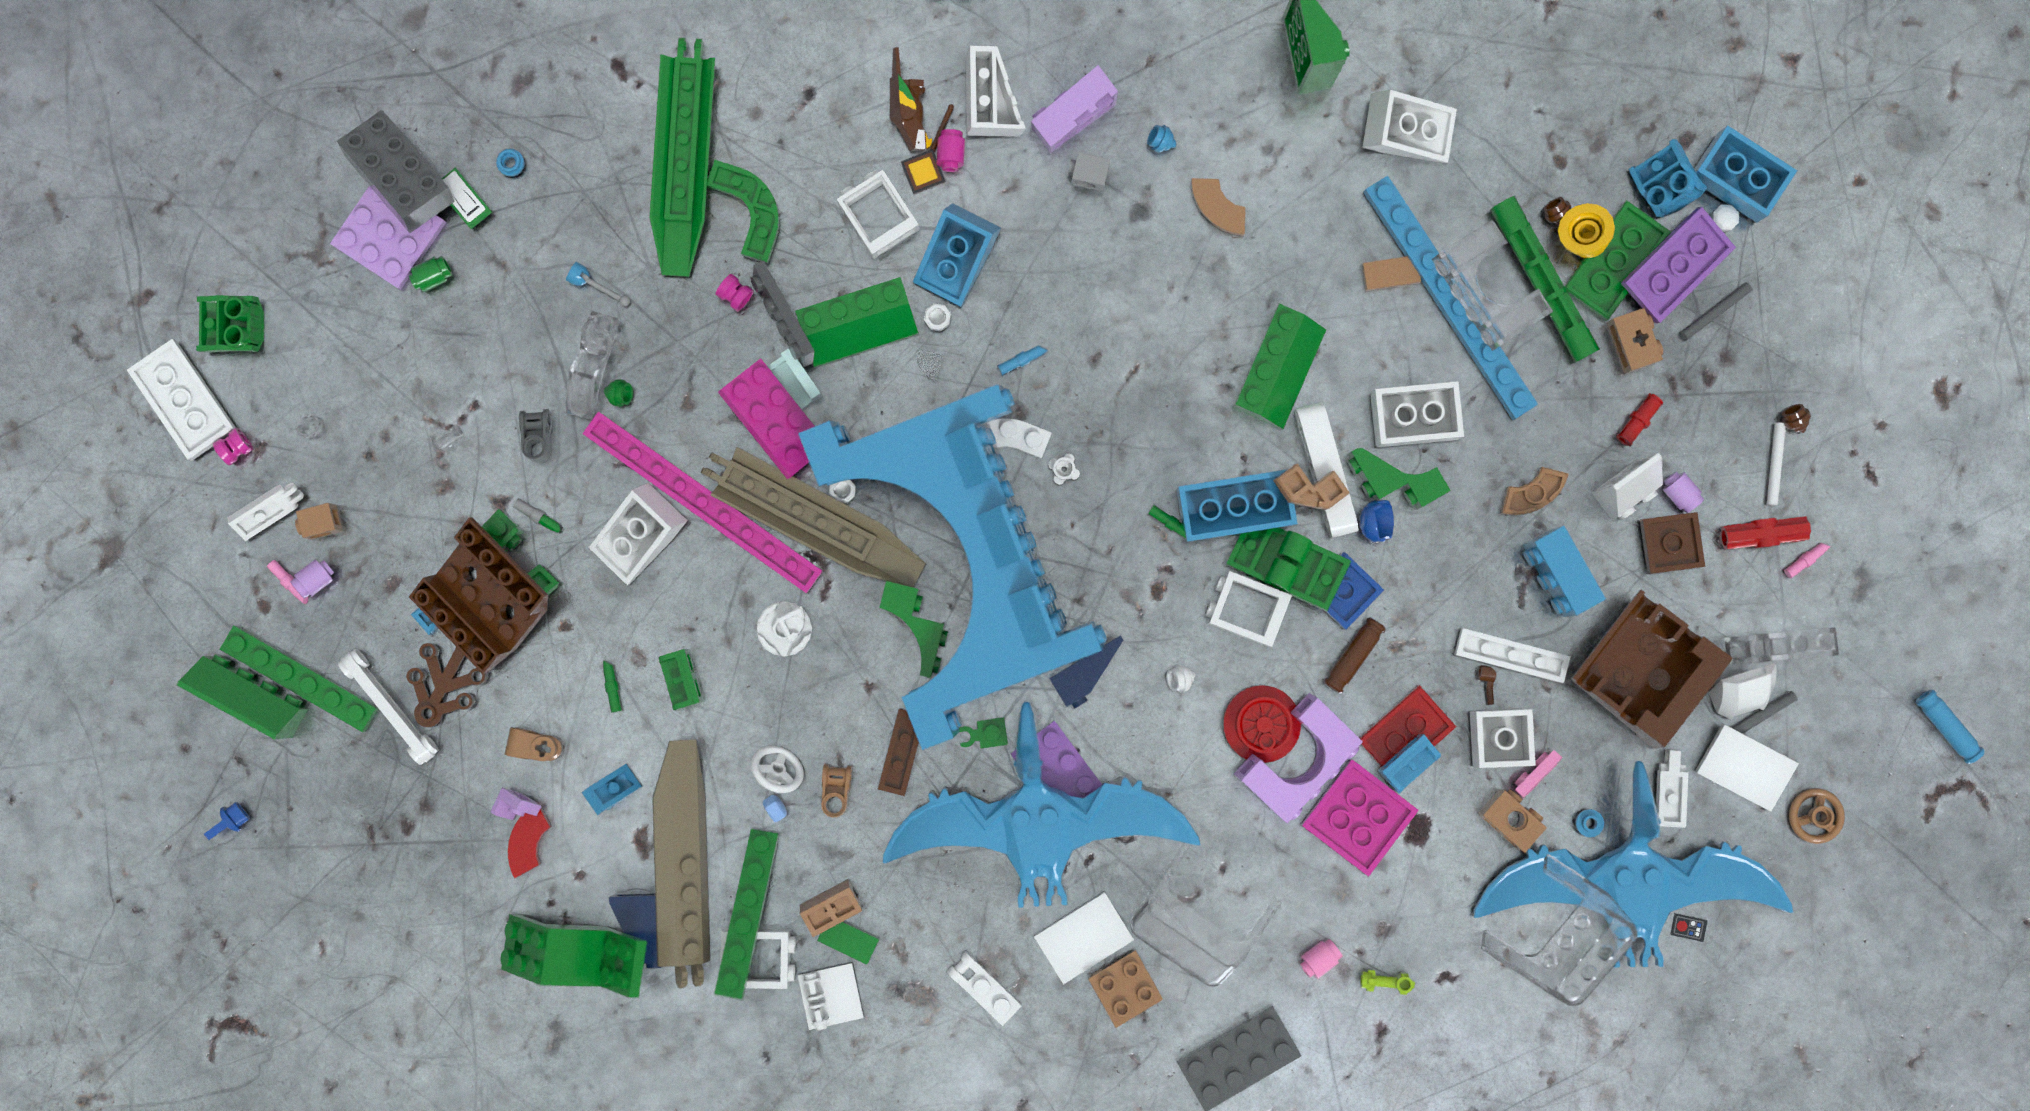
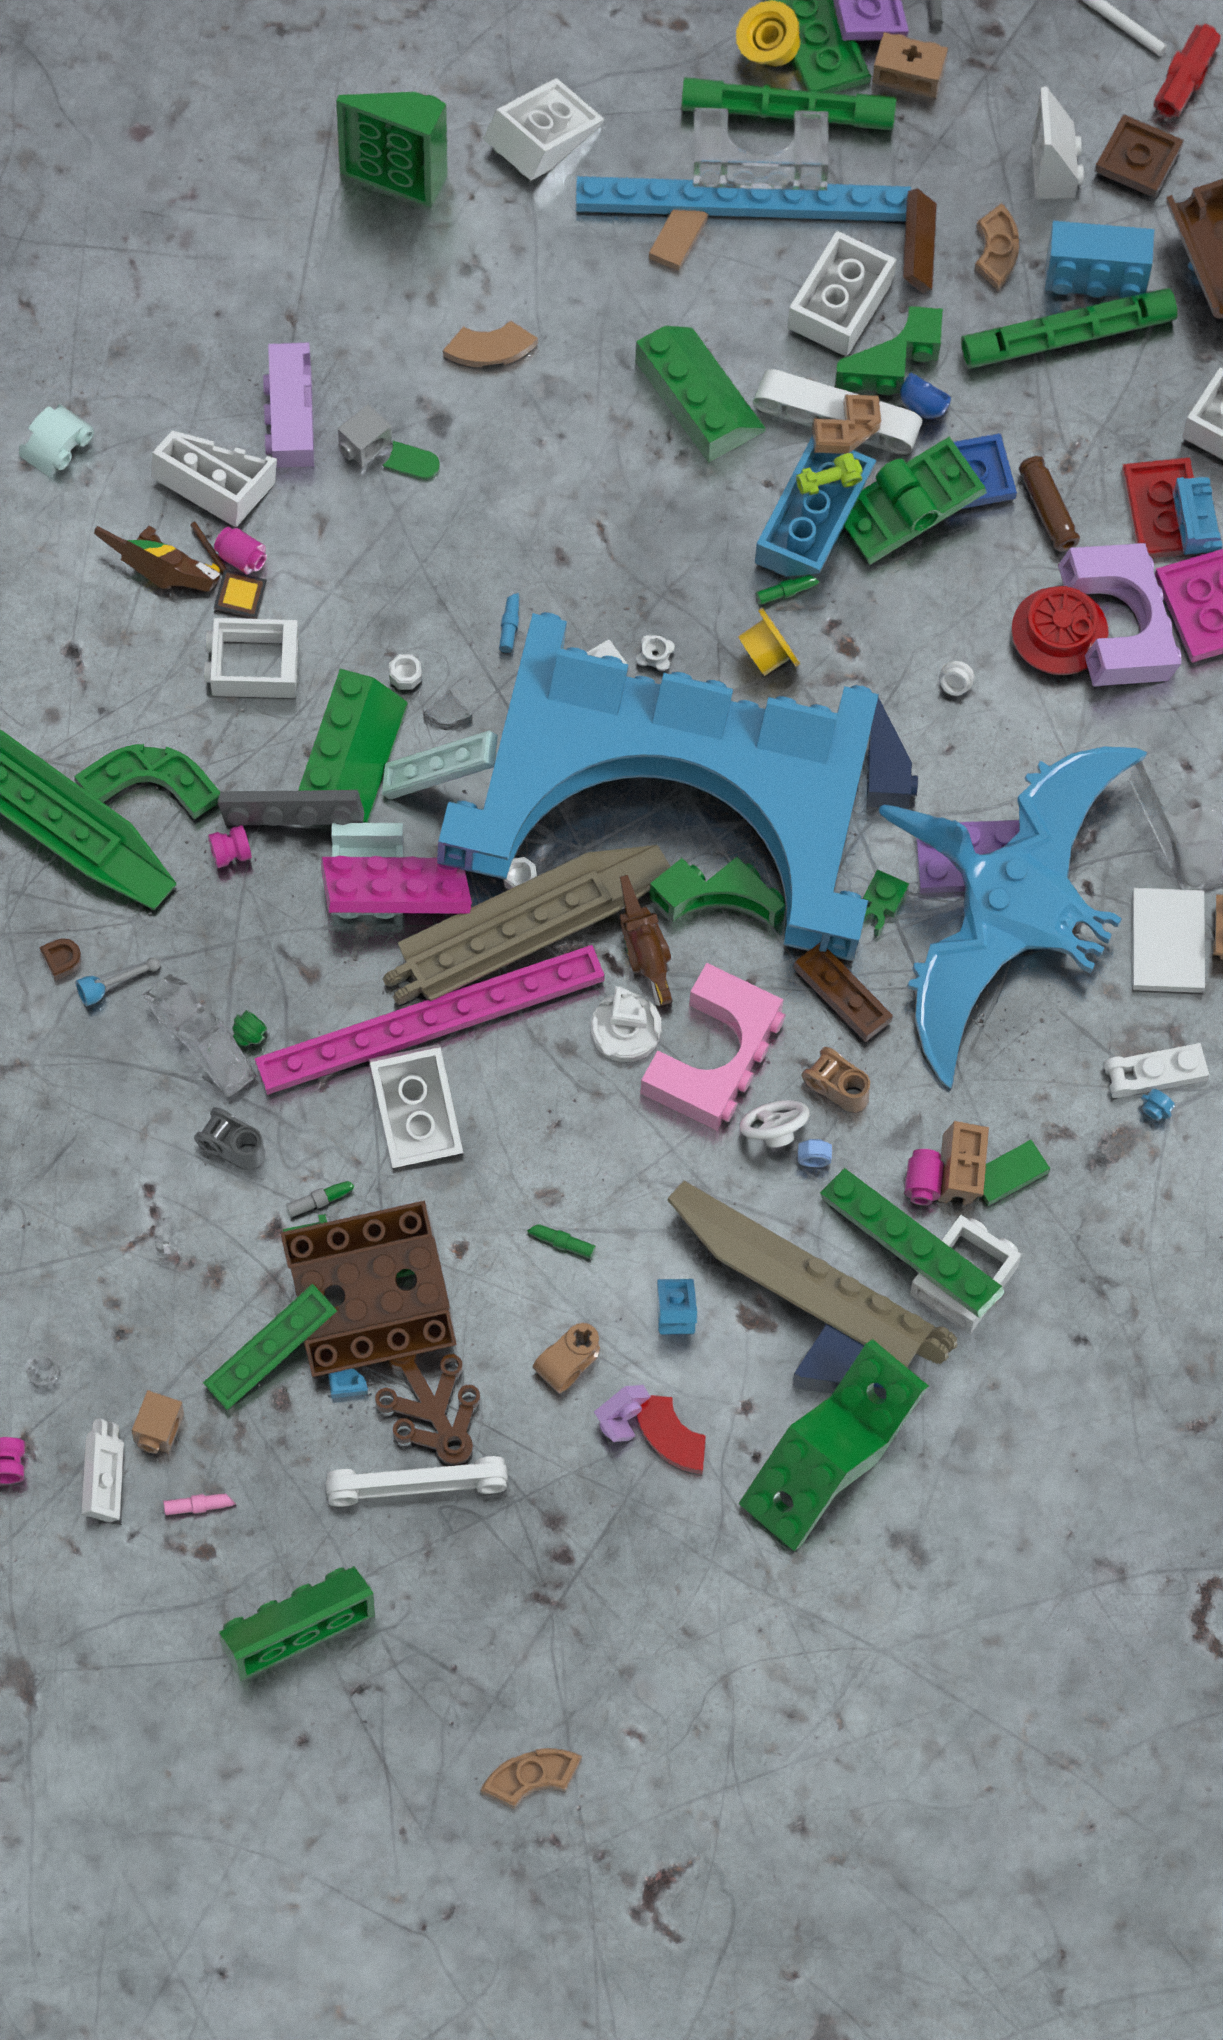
camera: 60 degrees left, 20 degrees down
blue piece [204,802,250,840] -> none
green plate [219,625,379,732] -> none
lavender brick [290,559,334,599] -> none
green hinge [658,649,703,711] -> none
white hinge [798,963,864,1030] -> none
dark azure slope [913,203,1001,307] -> none
dark azure plate [1147,125,1176,153] -> none
white window [1205,571,1292,647] -> none
white plate [1454,628,1571,683] -> none
reddish brown hand [1478,665,1496,705] -> none
reddish brown plate [1544,197,1571,225] -> none
red pin [1616,393,1664,447] -> none
lavender brick [1663,471,1704,513] -> none
none -> reddish brown tile [39,938,82,981]
none -> green tile [203,1284,337,1410]
none -> green piece [382,440,440,480]
none -> light aqua tile [382,730,498,800]
none -> medium nougat tile [480,1748,582,1809]
none -> reddish brown animal [620,875,673,1006]
none -> bright pink arch [640,963,786,1130]
none -> yellow piece [738,607,801,676]
none -> lime bar [796,453,863,496]
none -> reddish brown tile [903,188,937,293]
none -> dark pink brick [904,1149,944,1205]
none -> green piece [961,287,1178,369]
none -> dark azure plate [1141,1088,1175,1121]

